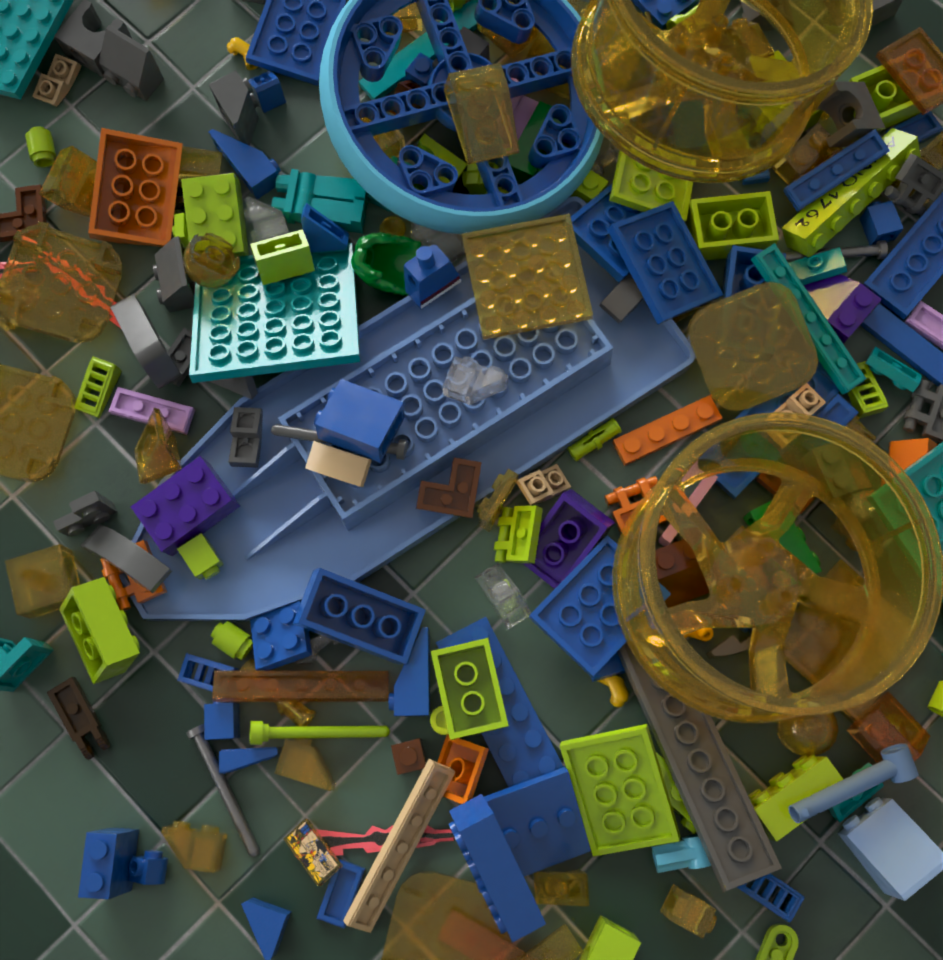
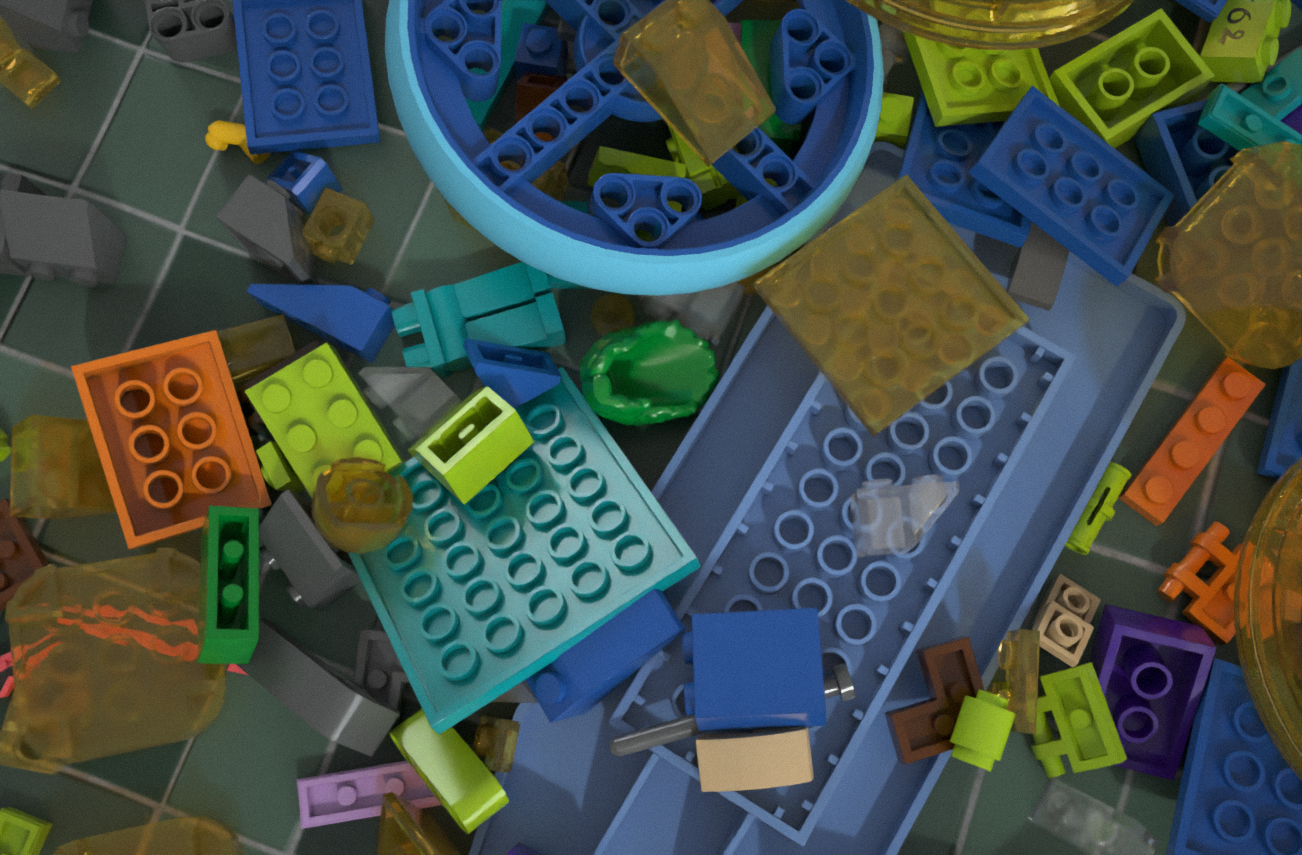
camera: 25 degrees left, 0 degrees up
lime slope [74,356,122,419] -> none
dark grey slope [228,407,263,468] -> none
blue torso [404,245,462,309] -> none
none -> green brick [197,505,259,664]
none -> clear yellow brick [302,187,375,265]
none -> lime beam [389,708,509,834]
none -> clear yellow plate [473,714,520,773]
none -> blue slope [526,589,686,723]
none -> lime brick [950,689,1016,772]

